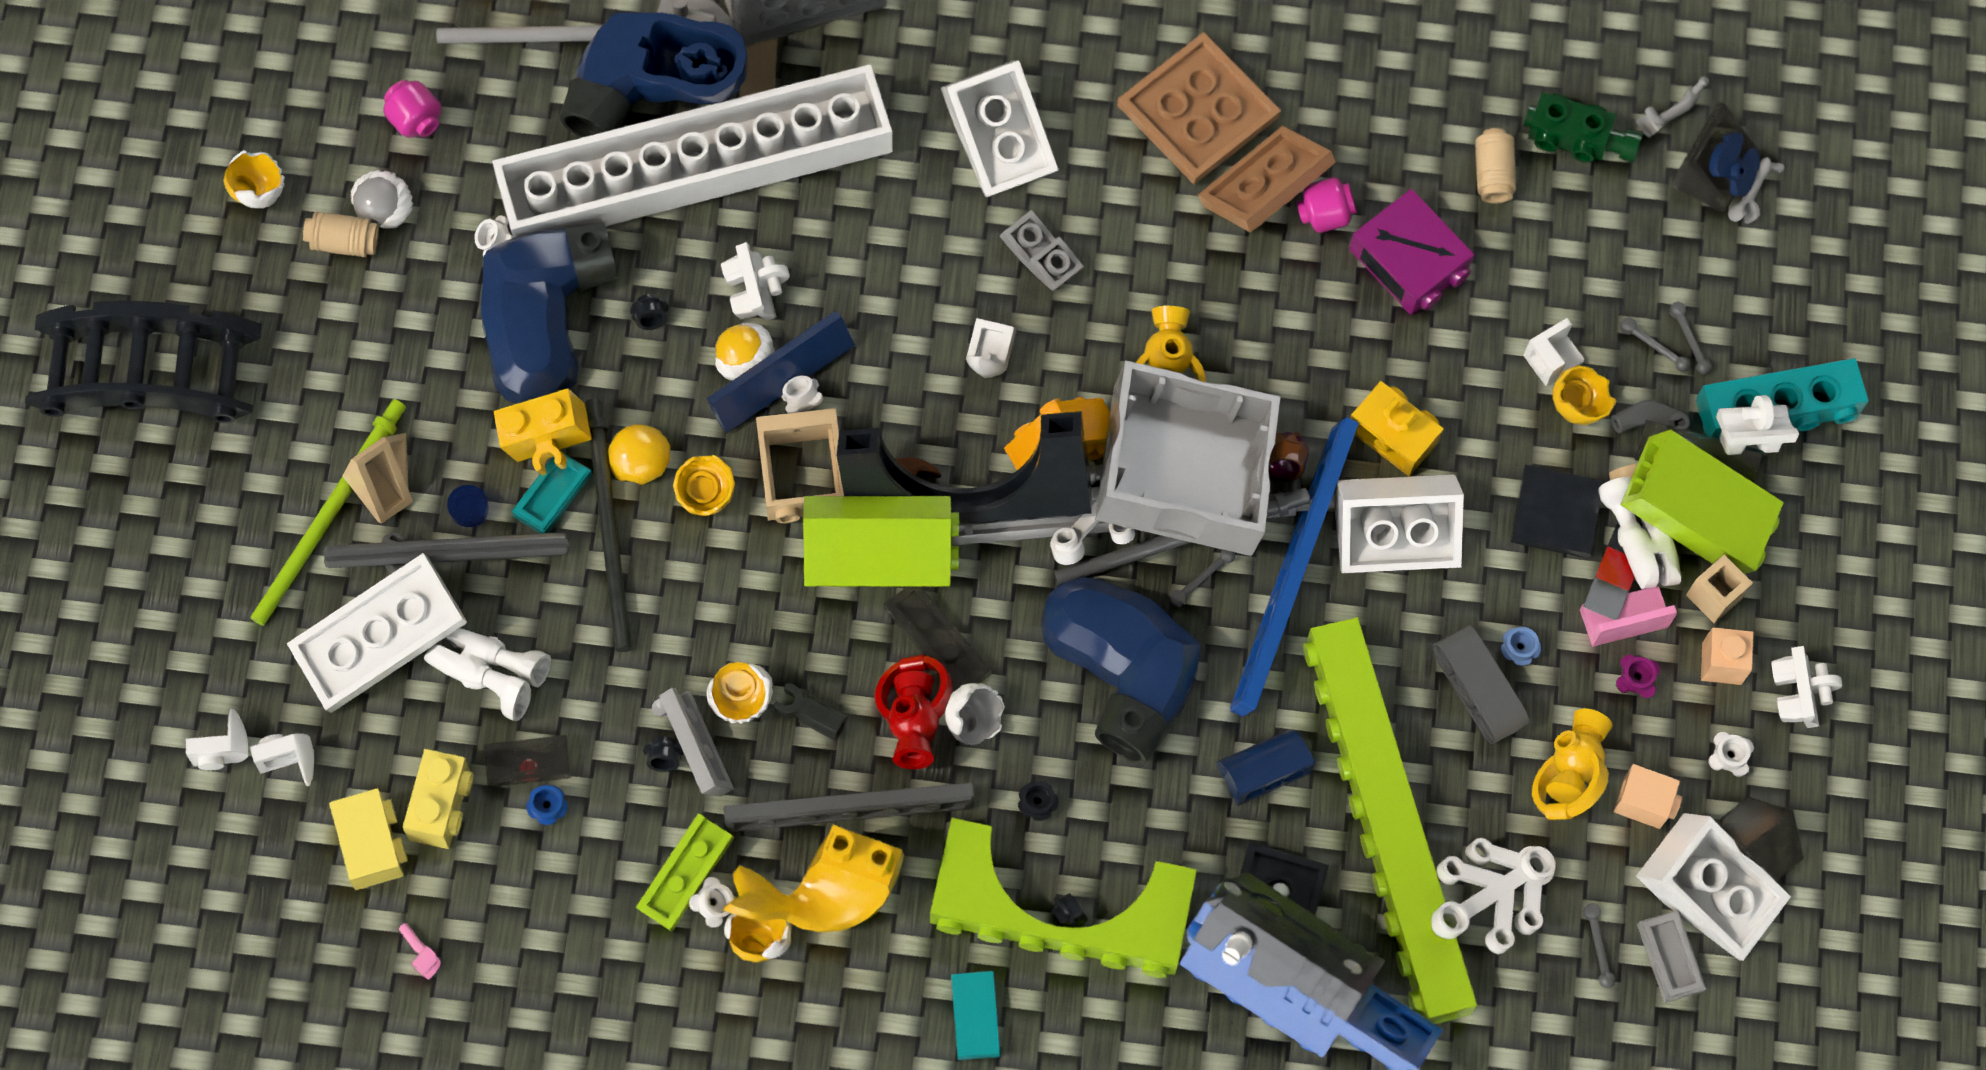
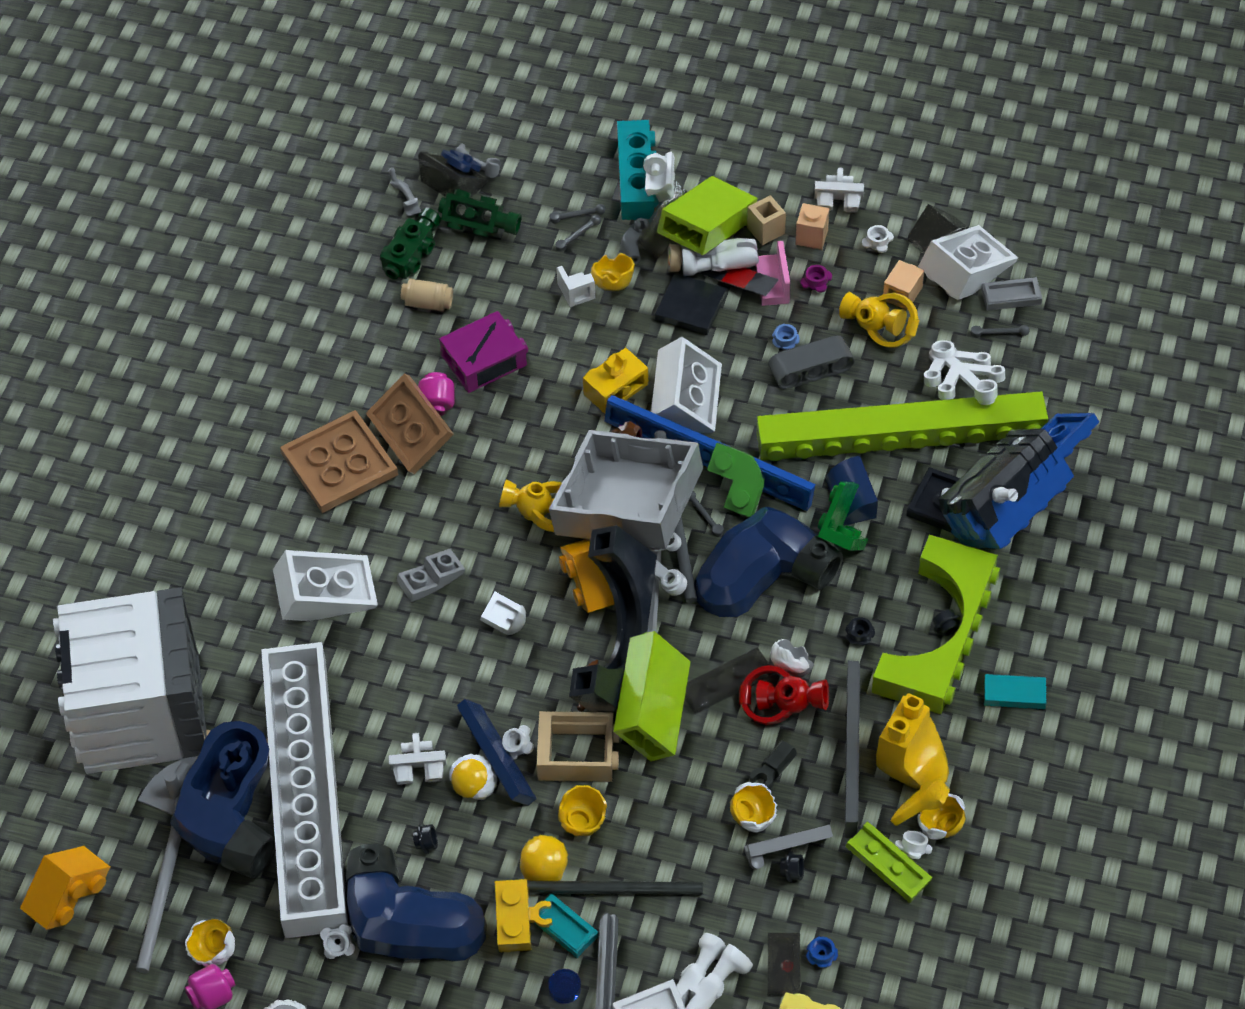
camera: 75 degrees left, 15 degrees down
none -> yellow hair [185,919,235,967]
none -> dark green brick [438,189,522,237]
none -> bright green plate [707,443,764,517]
none -> green bracket [818,482,868,551]

